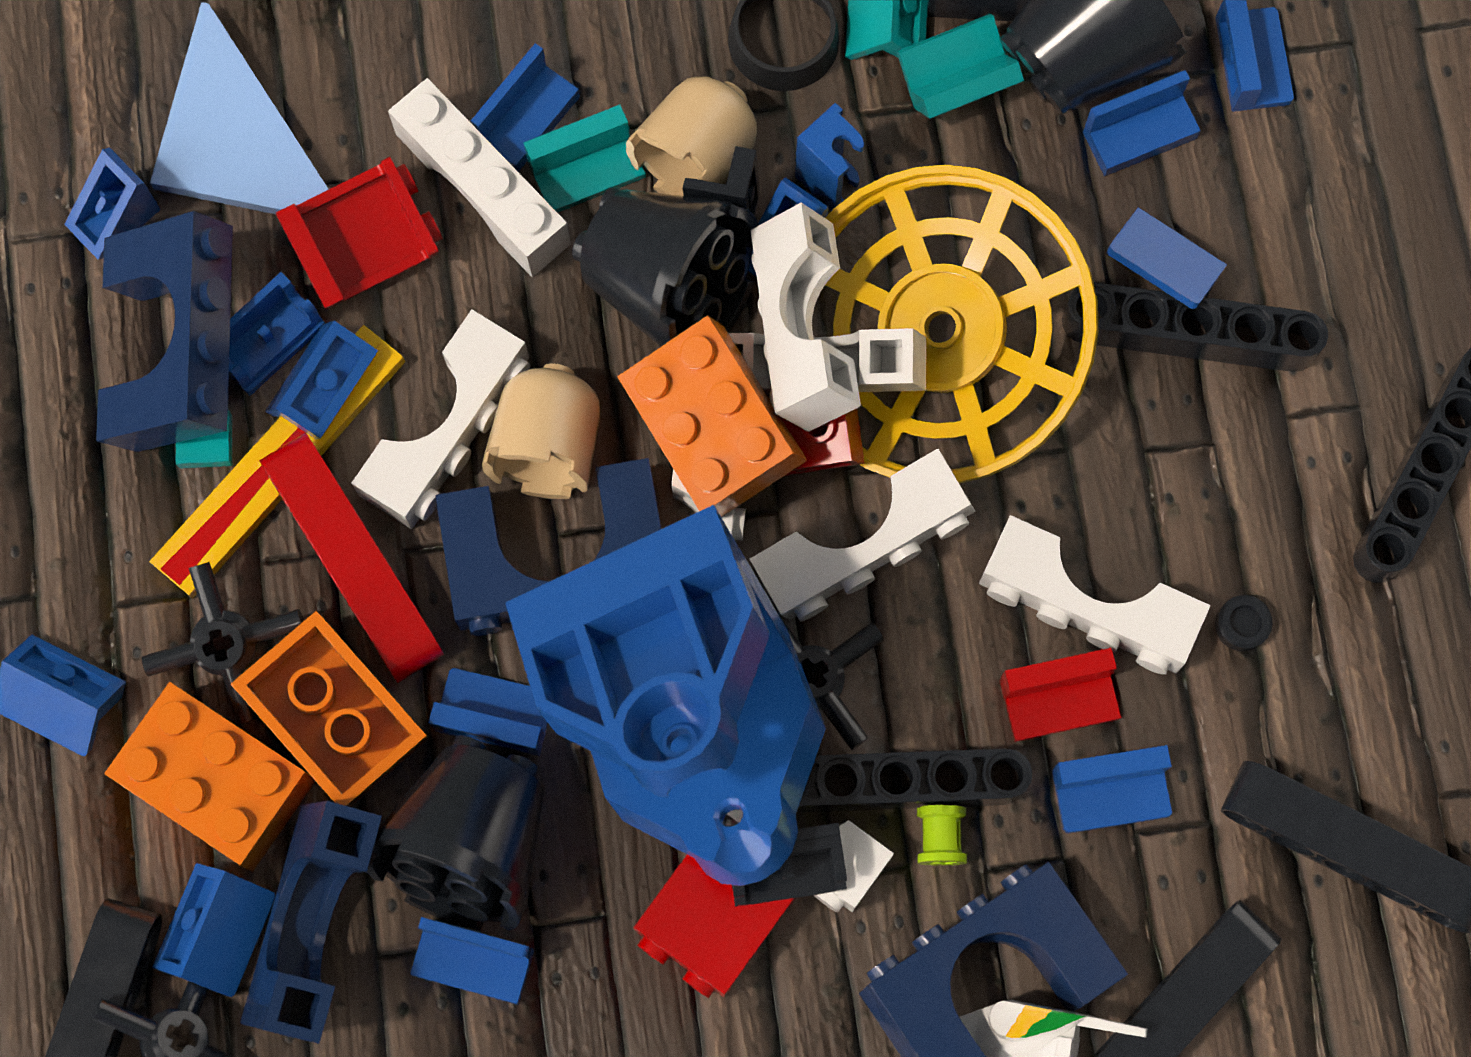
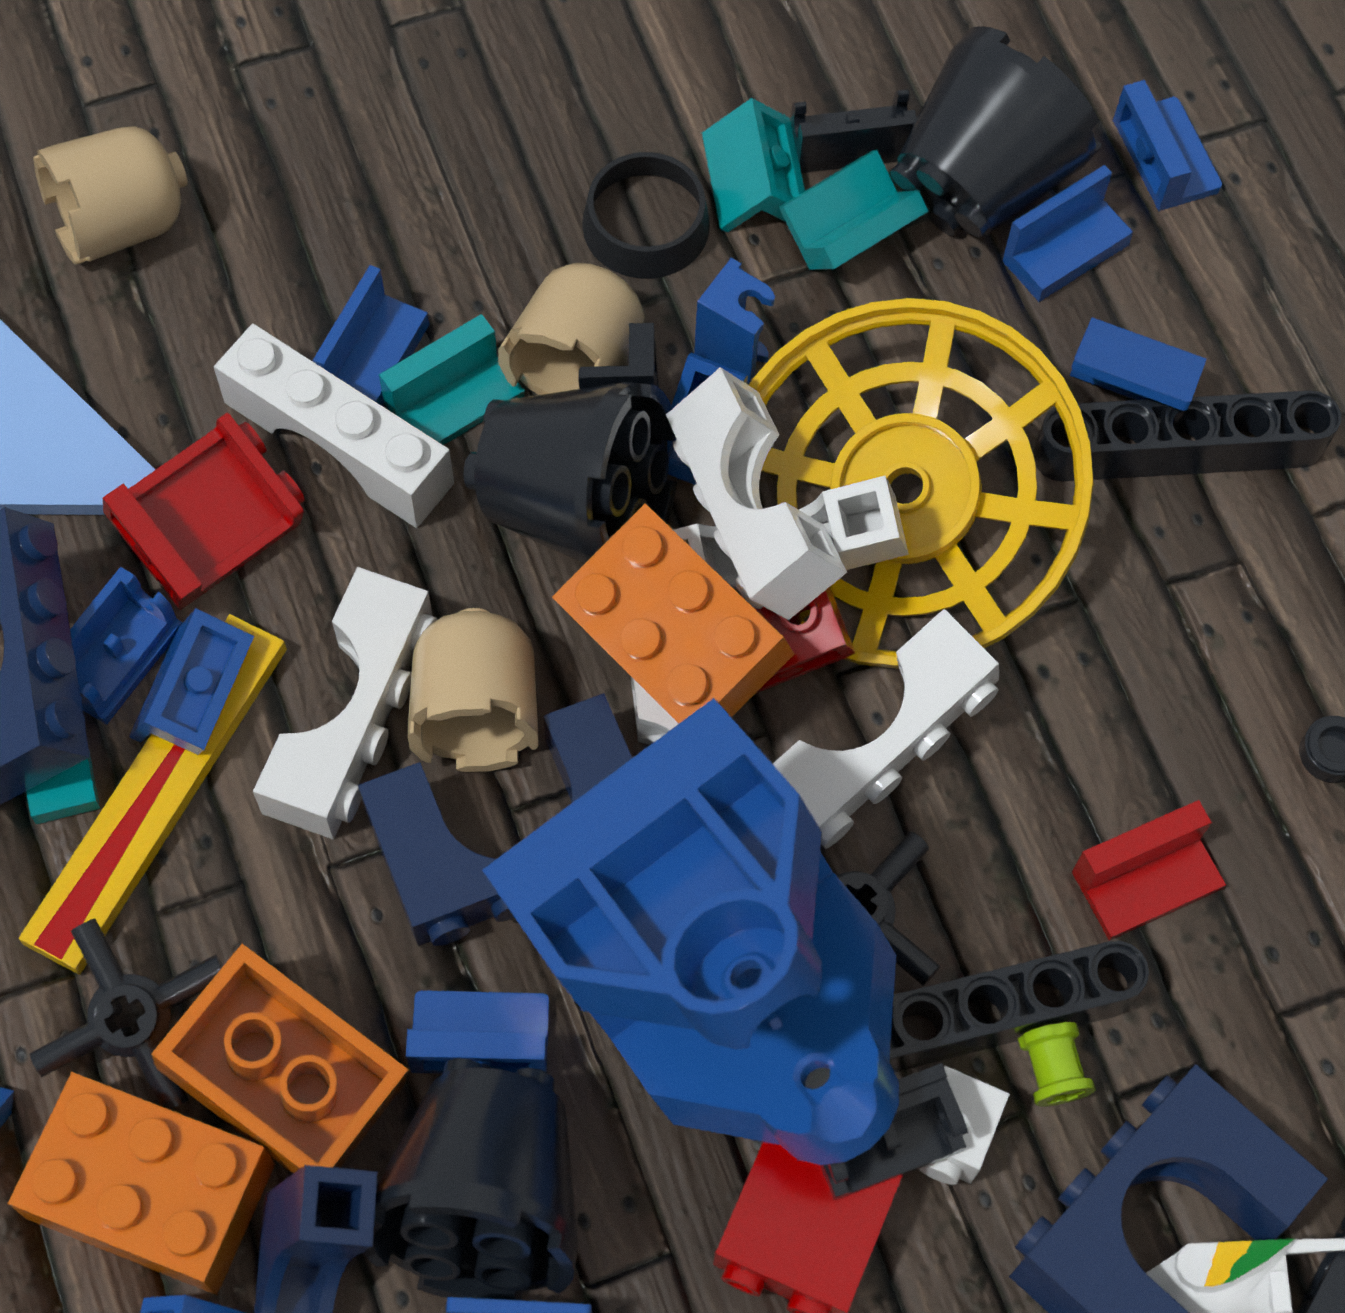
camera: 15 degrees left, 10 degrees down
red beam [259,433,444,683] -> none
white arch [979,515,1211,674] -> none
blue panel [1052,745,1172,834] -> none

